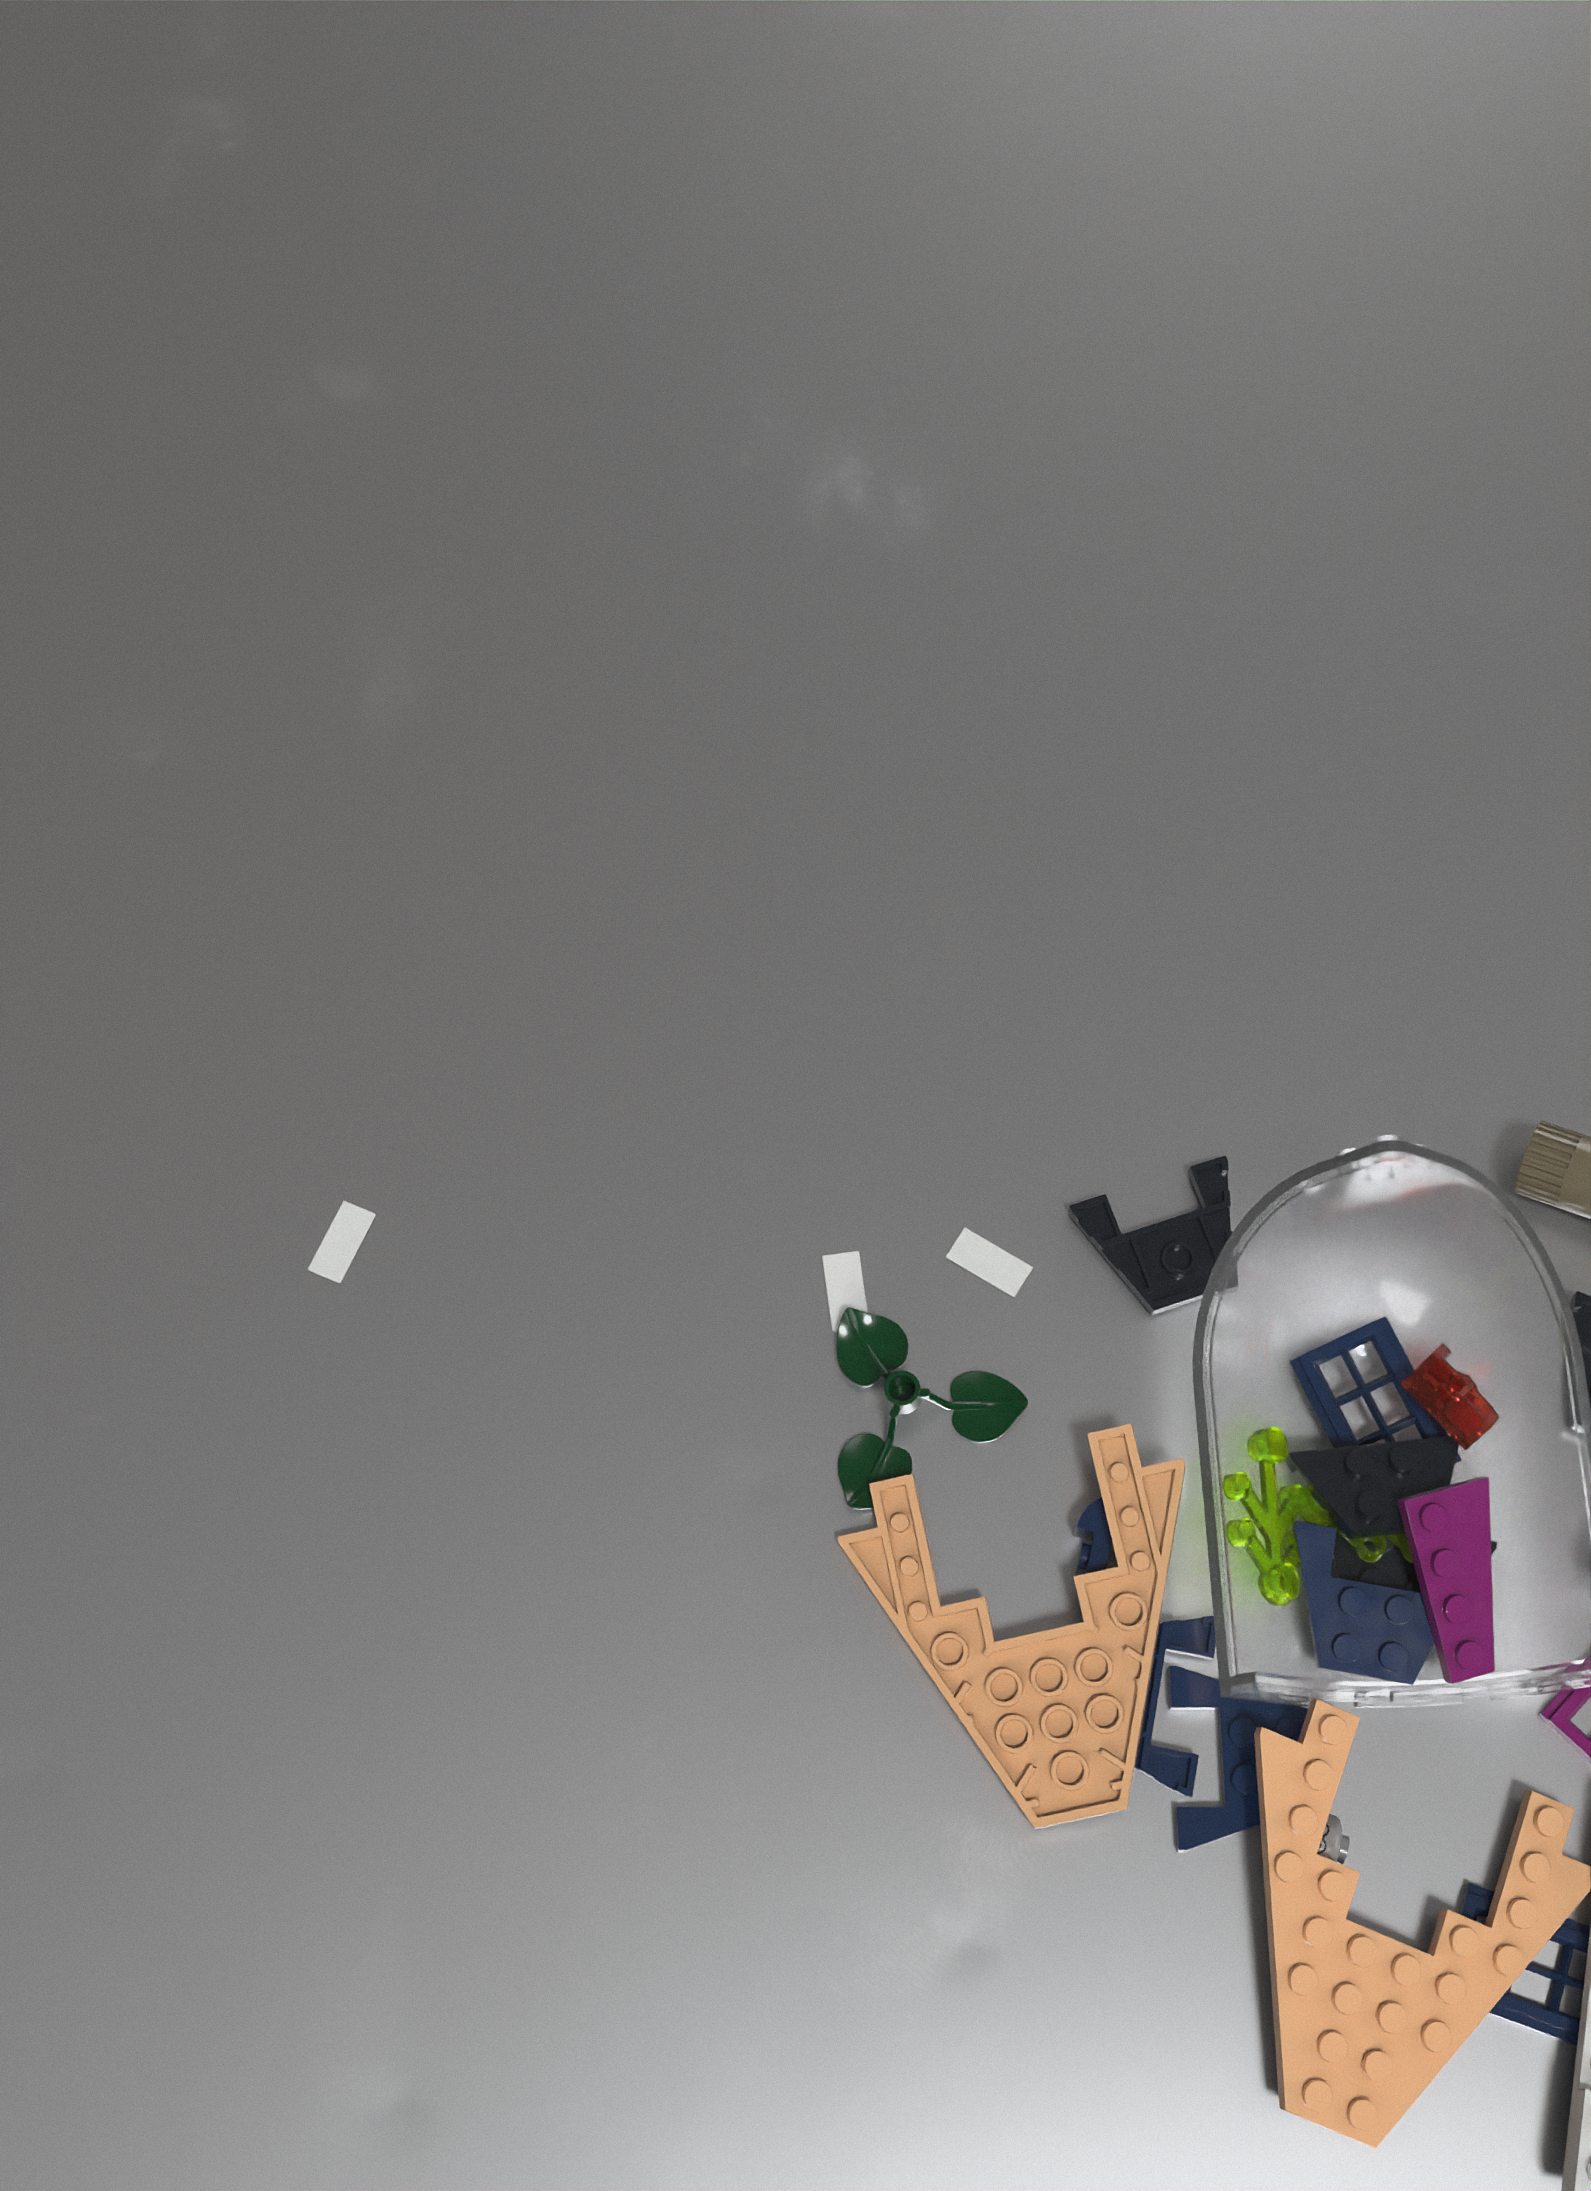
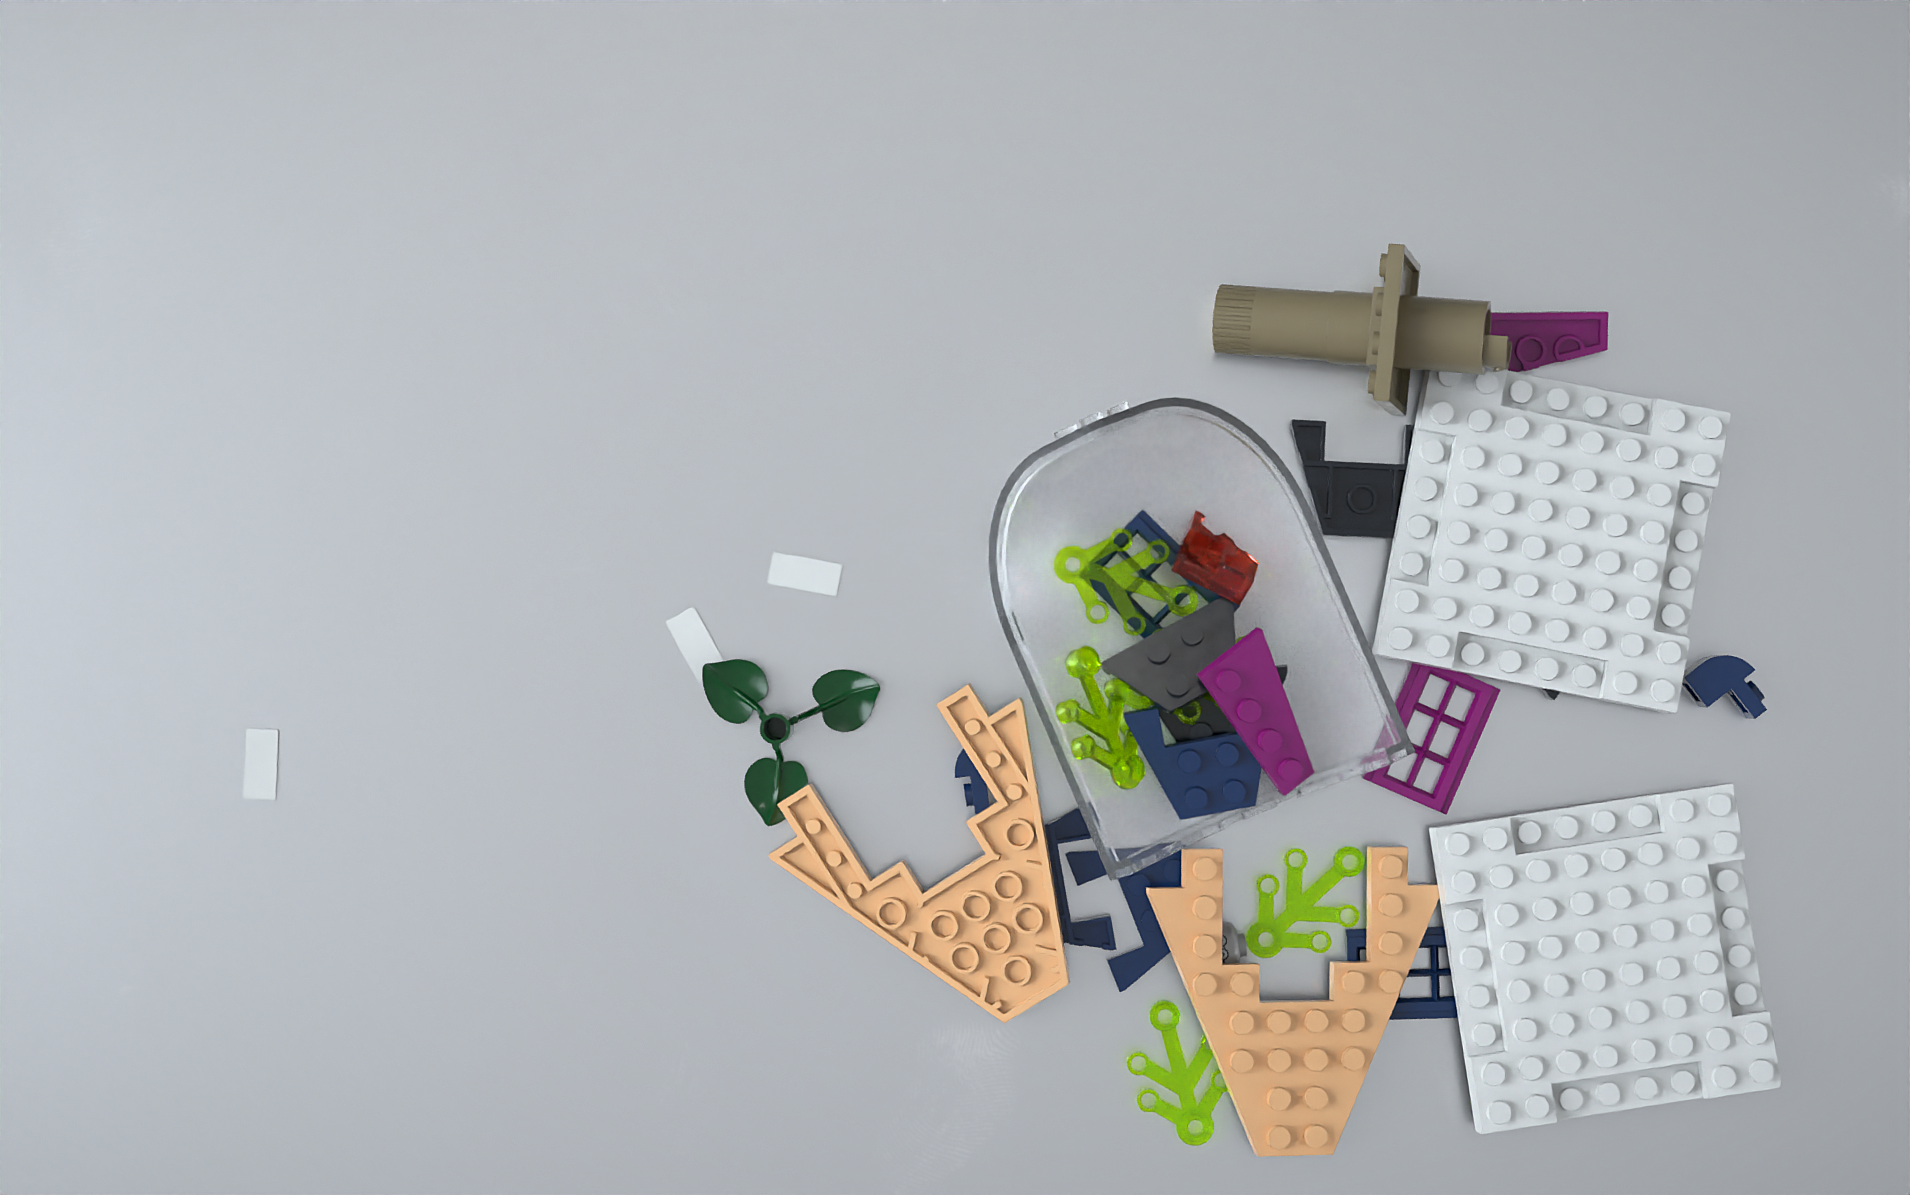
camera: 25 degrees left, 20 degrees up
black wing [1068,1155,1235,1315] -> none
none -> clear neon green plant [1054,527,1198,636]
none -> clear neon green plant [1126,1000,1228,1146]
none -> clear neon green plant [1246,846,1364,958]

